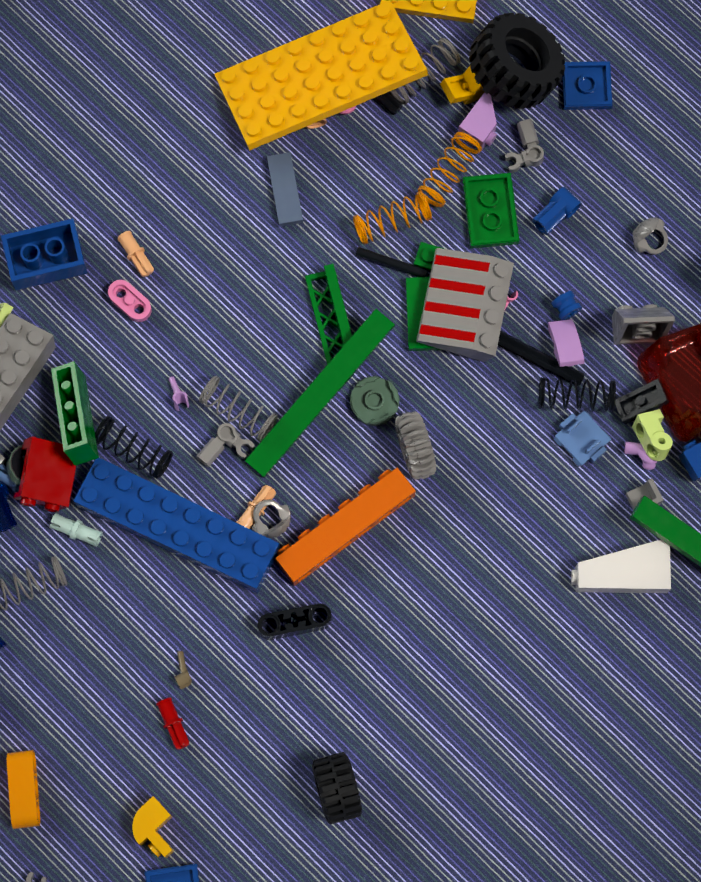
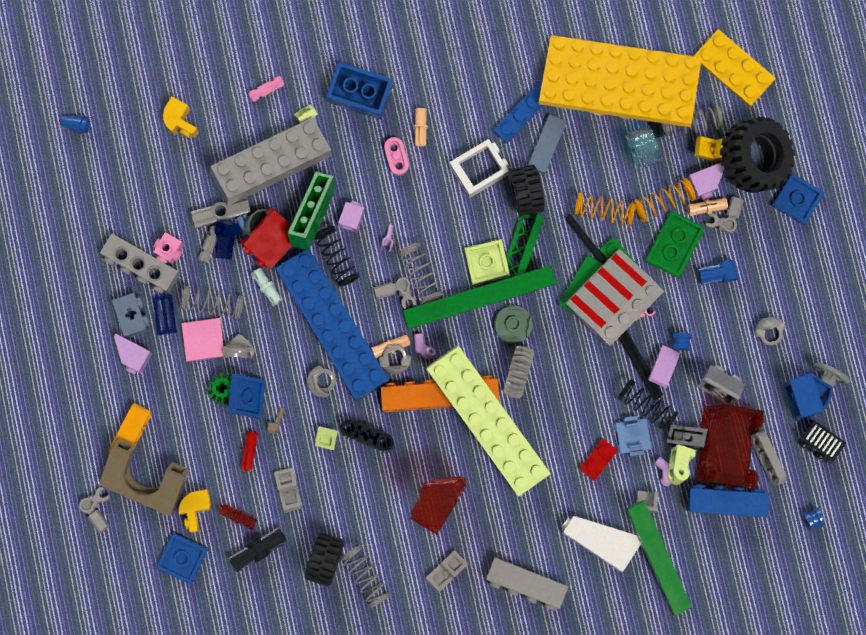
camera: 35 degrees right, 5 degrees up
none -> dark tan arch [99,438,190,516]
none -> bright pink tile [182,318,224,362]
none -> green gear [206,372,232,406]
none -> clear red axle [219,504,258,530]
none -> light grey piece [222,334,255,359]
none -> blue plate [228,374,265,419]
none -> black piece [228,527,288,573]
none -> light grey slope [274,467,303,513]
none -> light grey piece [307,365,336,397]
none -> yellowish green plate [315,426,338,450]
none -> lavender brick [338,201,365,233]
none -> light grey piece [340,545,391,608]
none -> clear red windscreen [410,476,468,535]
none -> lavender arm [414,334,435,359]
none -> light grey slope [425,550,468,593]
none -> yellowish green brick [426,345,550,497]
none -> white window [449,139,510,198]
none -> yellowish green tile [464,239,511,286]
none -> light grey brick [486,558,568,611]
none -> blue plate [493,79,544,144]
none -> black tyre [509,164,545,216]
none -> red plate [579,439,618,481]
none -> clear light blue brick [625,125,663,169]
none -> light nougat pin [687,197,728,216]

